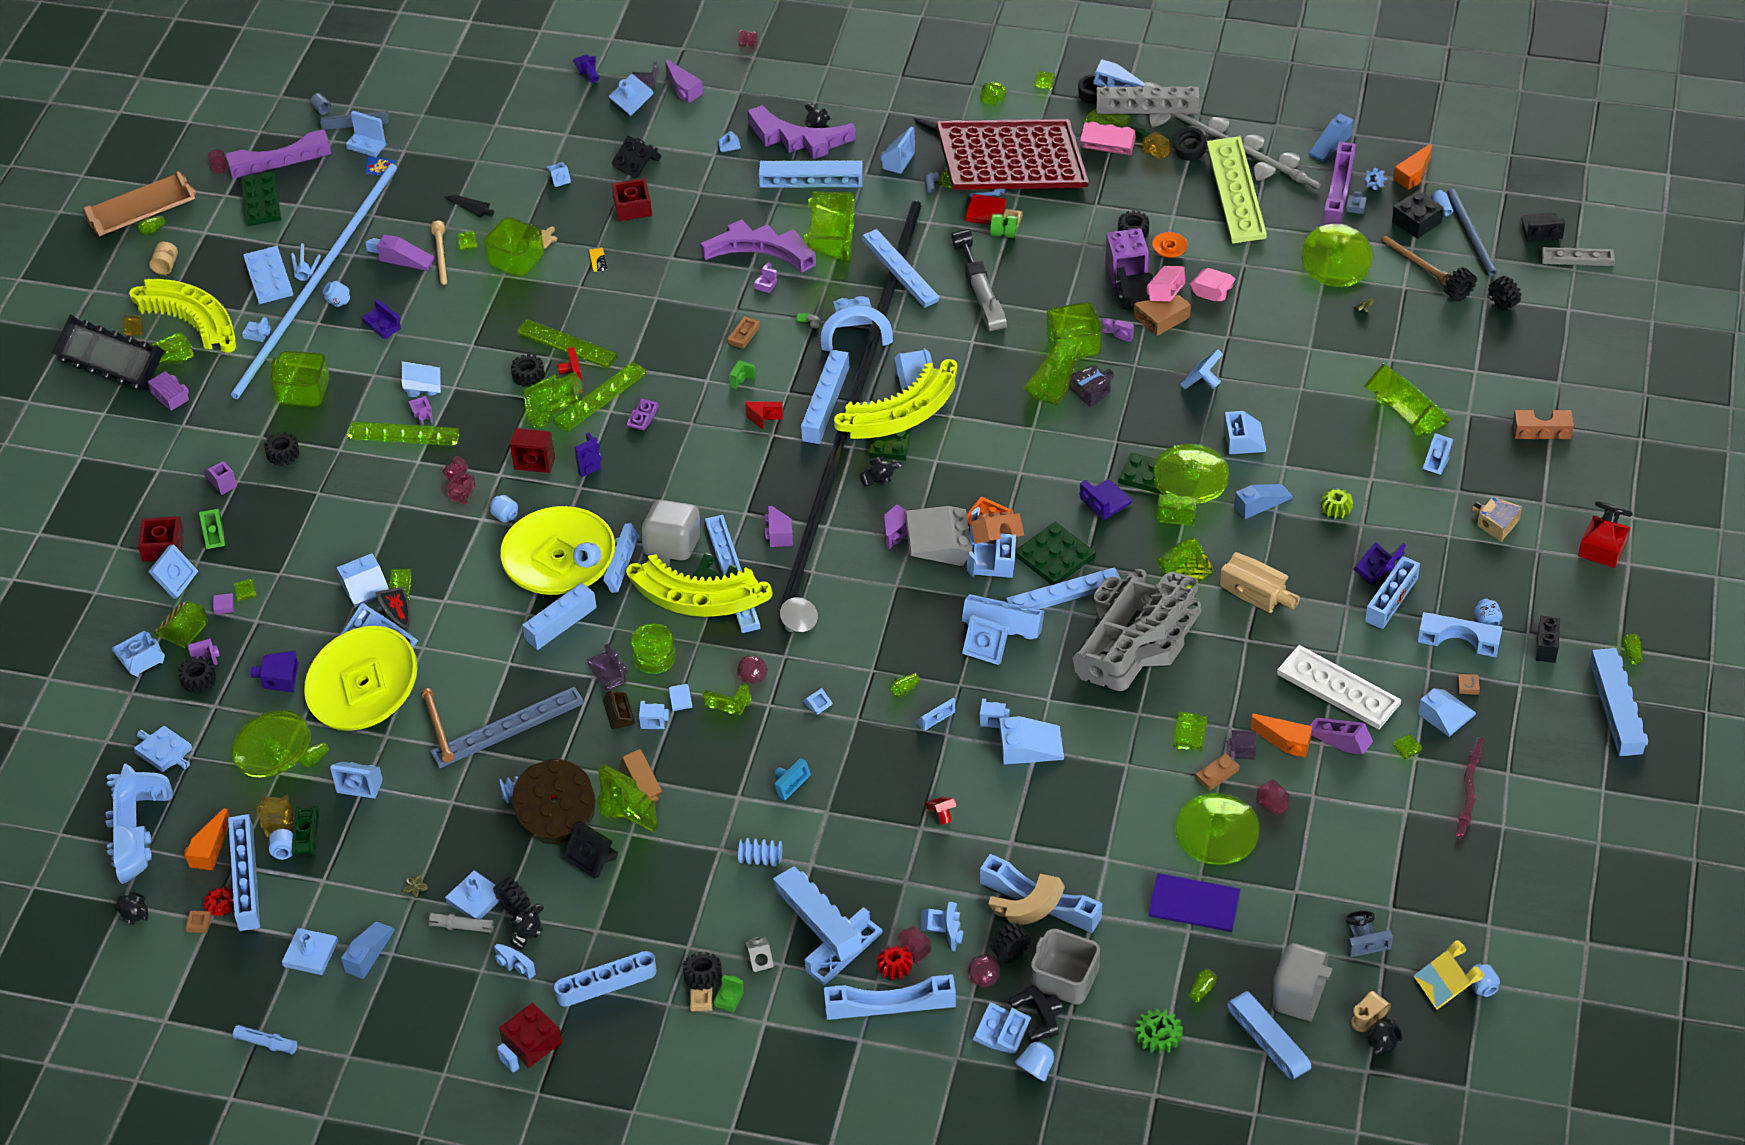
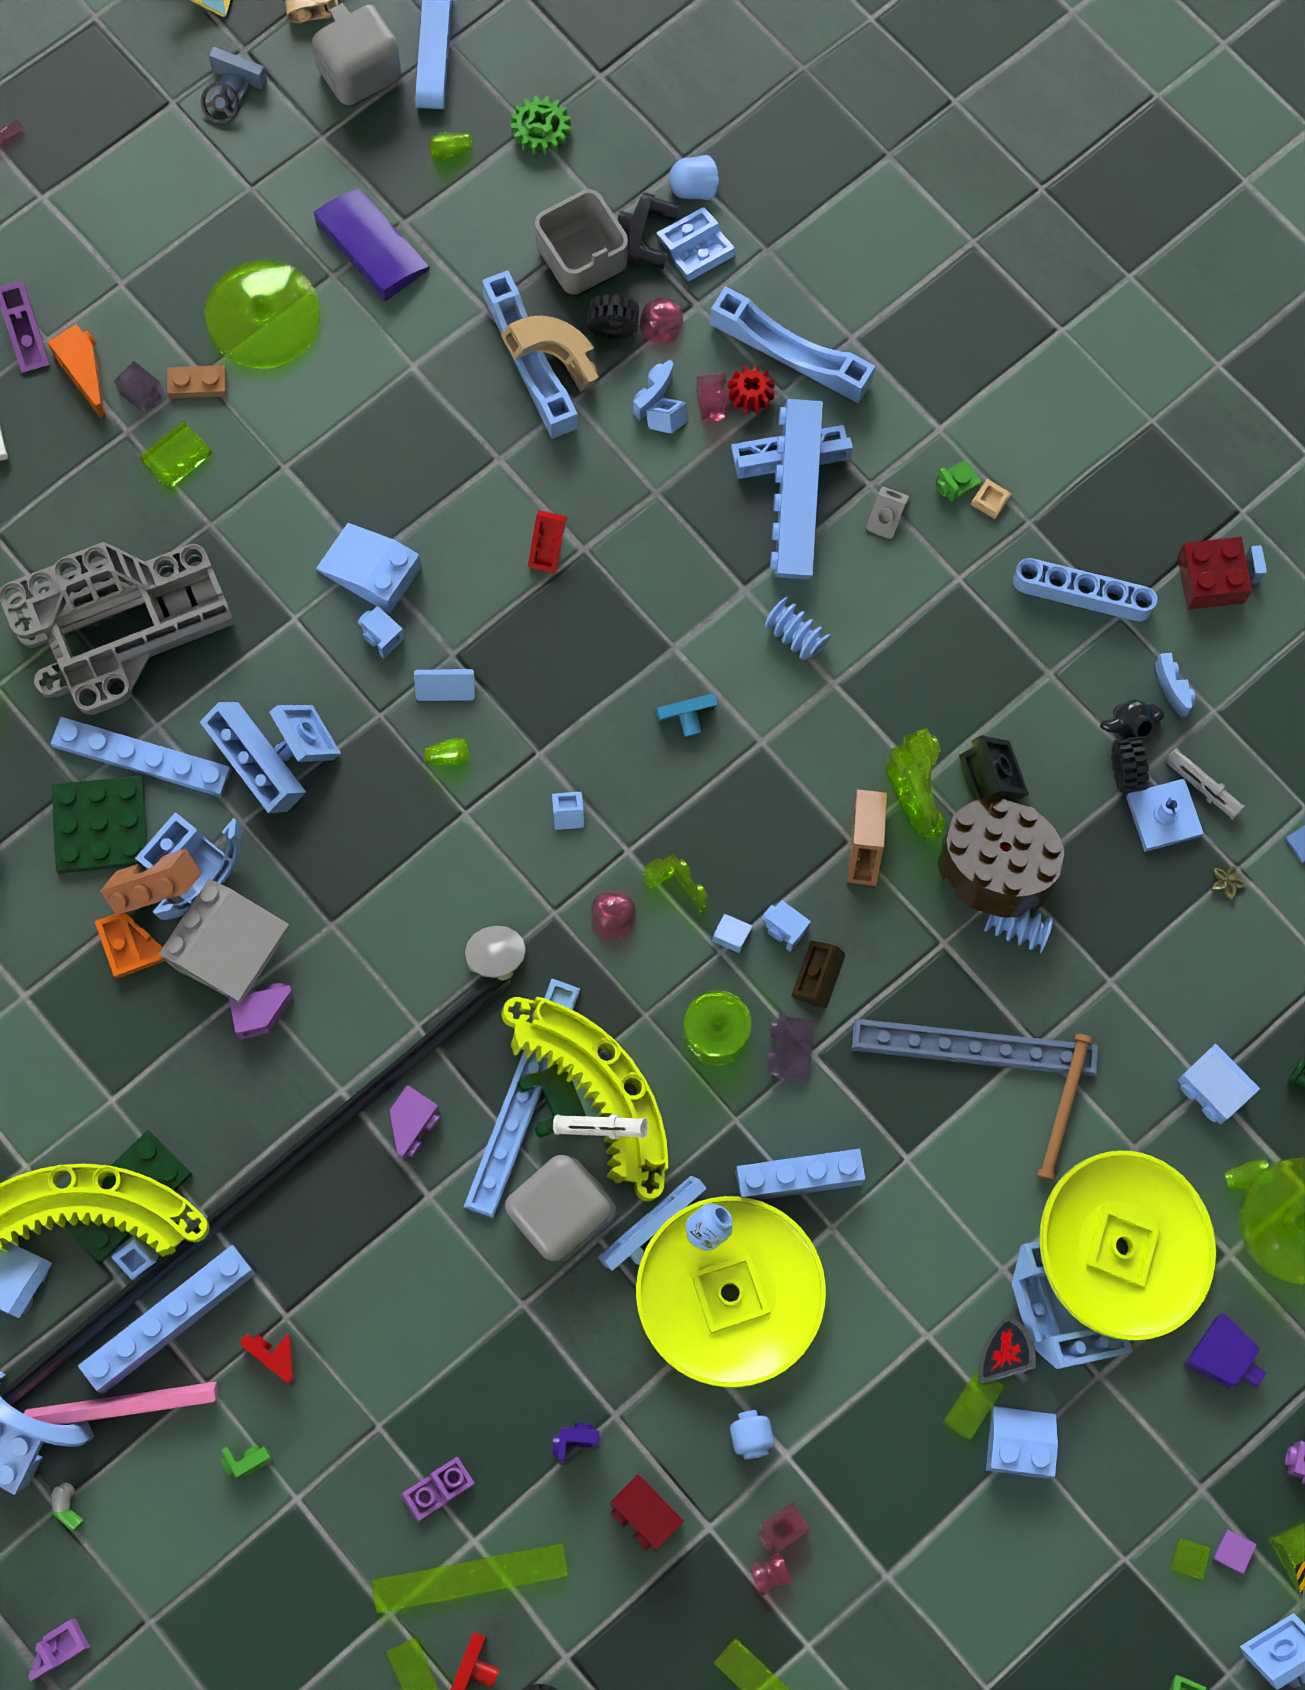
camera: 150 degrees left, 25 degrees up
clear neon green slope [524,372,583,428] -> none
black tyre [683,952,722,990] -> none
medium nougat plate [728,316,760,349] -> none
black piece [859,456,903,487] -> none
clear pink brick [1256,779,1289,815] -> none
none -> bright pink tile [24,1382,218,1425]
none -> white pin [553,1114,648,1139]

